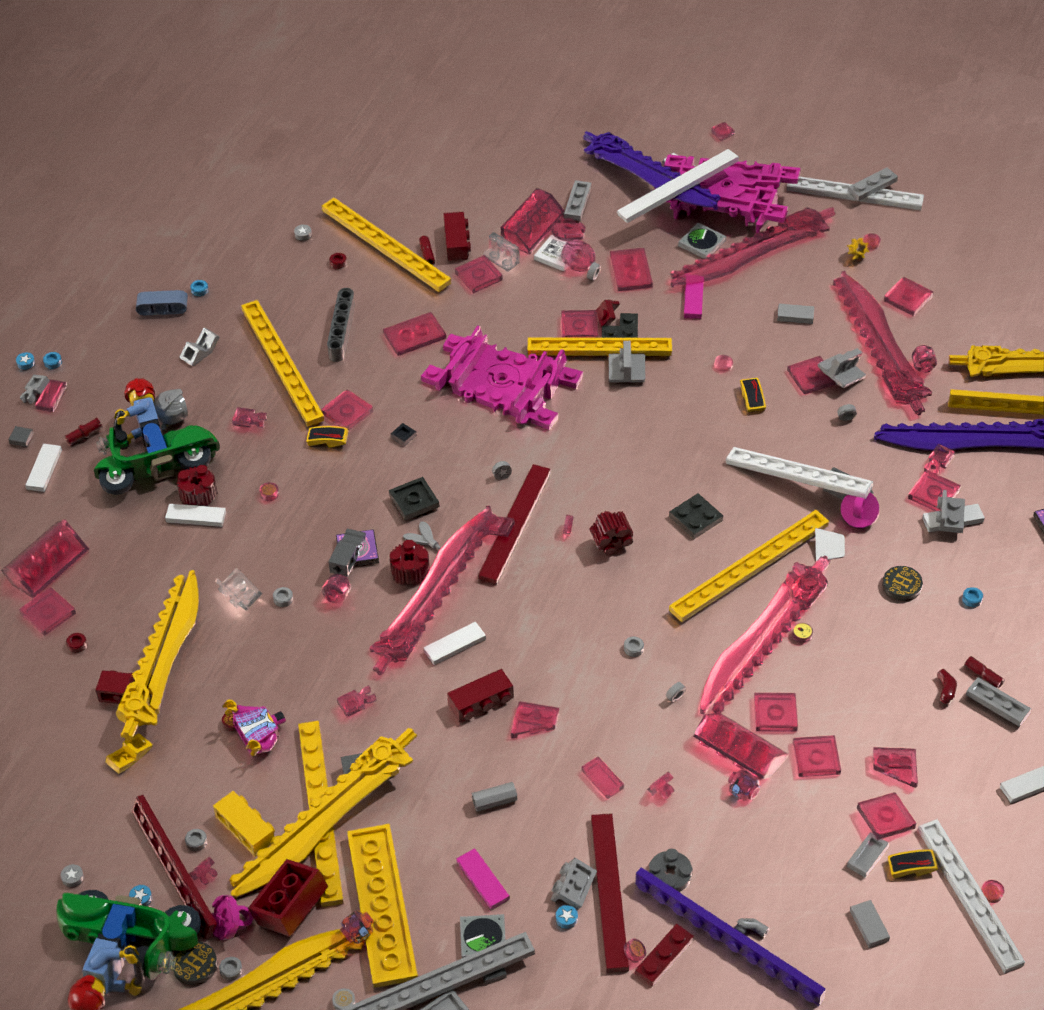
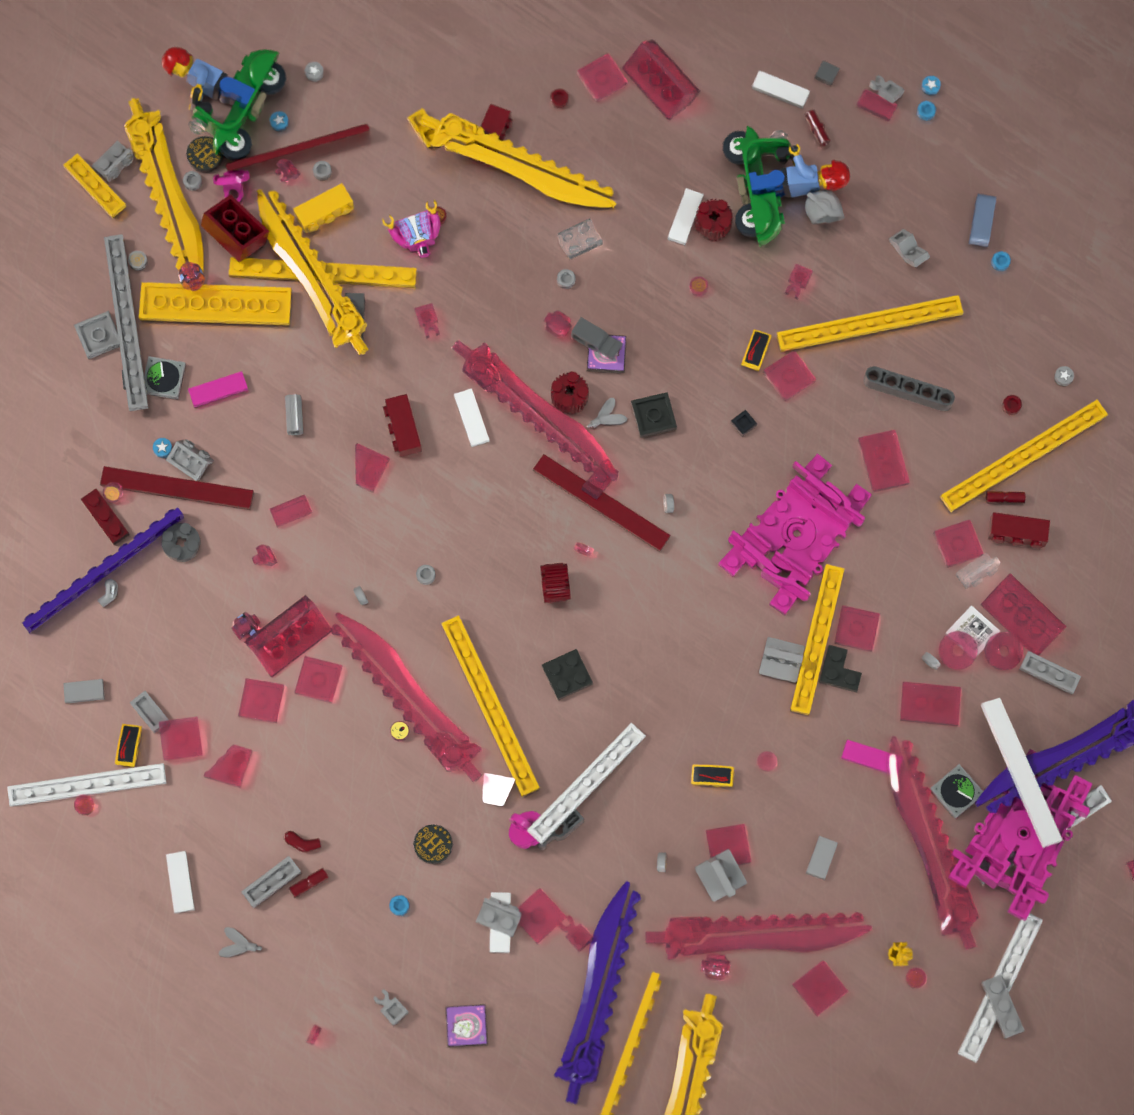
camera: 100 degrees right, 25 degrees up
dark red bracket [596,299,620,327] -> none

